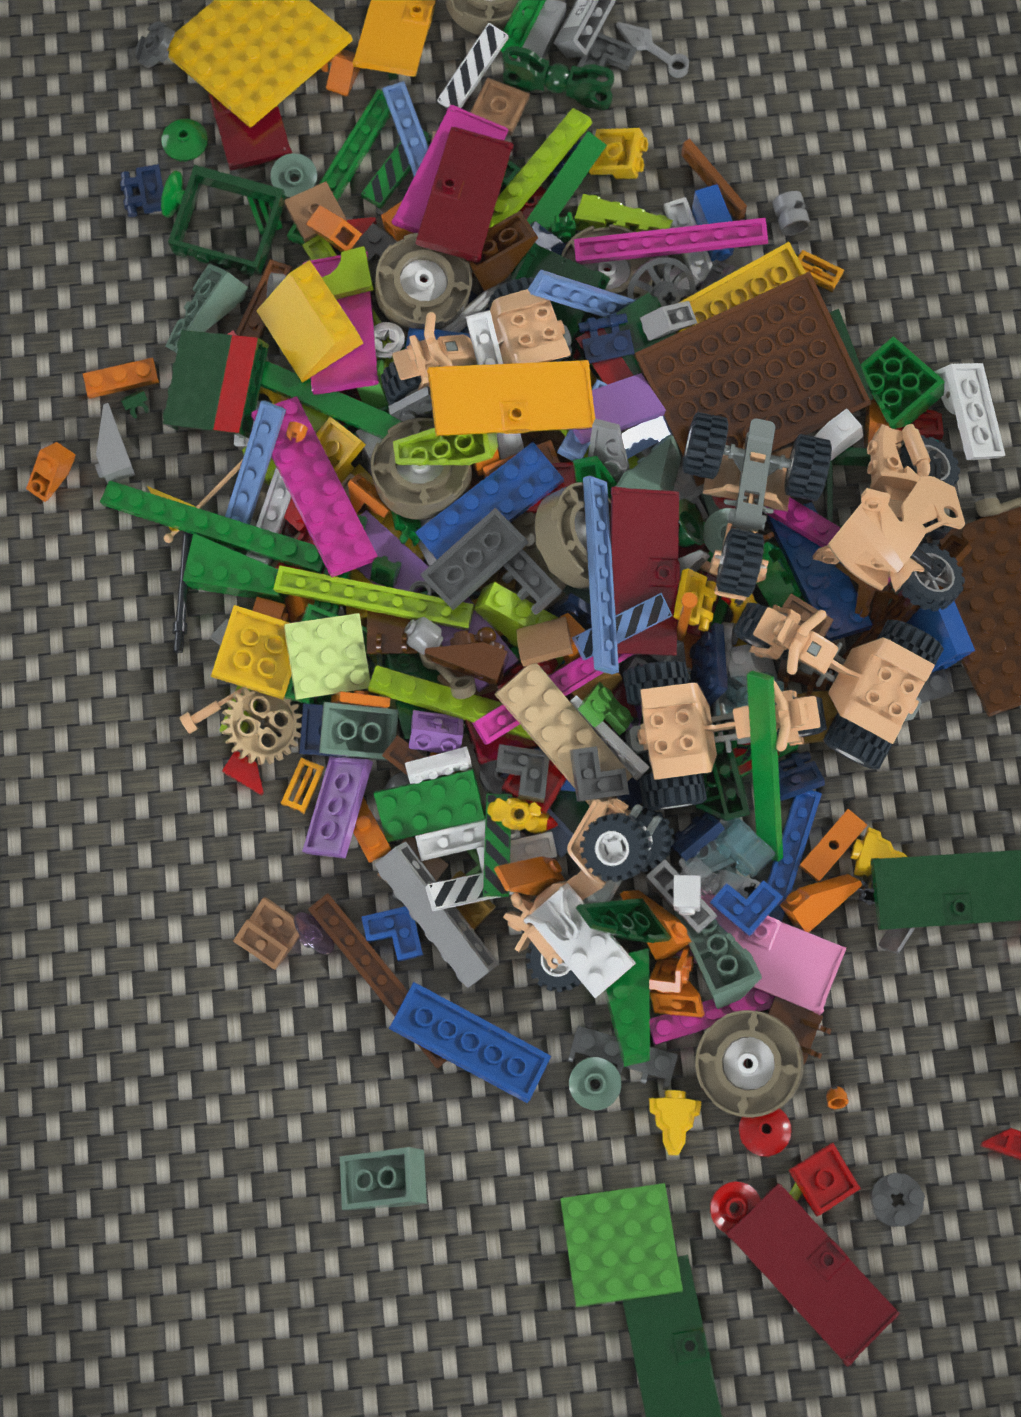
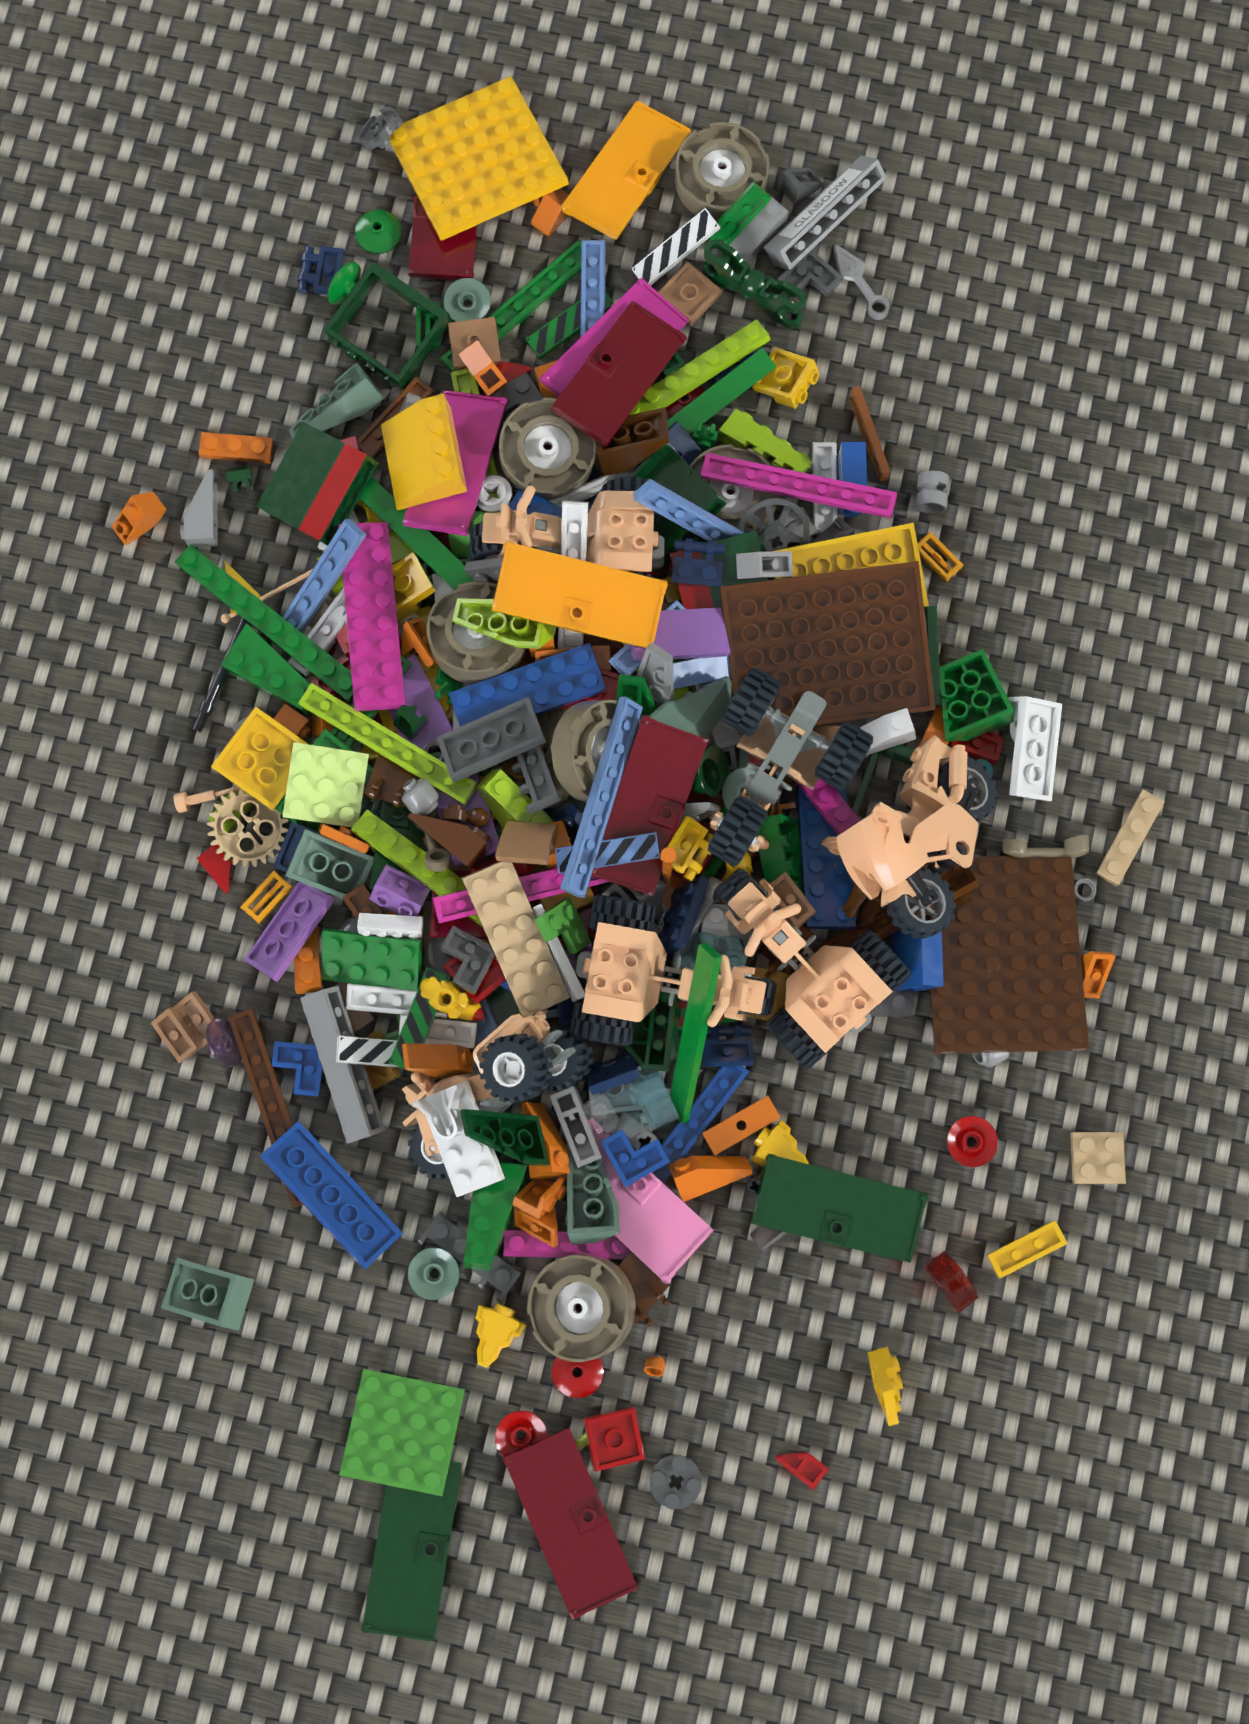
camera: 20 degrees right, 5 degrees up
orange hinge [286,422,308,442] -> none
lime tile [322,246,374,299] -> none
dark grey plate [570,746,629,801] -> none
white brick [673,875,701,915] -> none

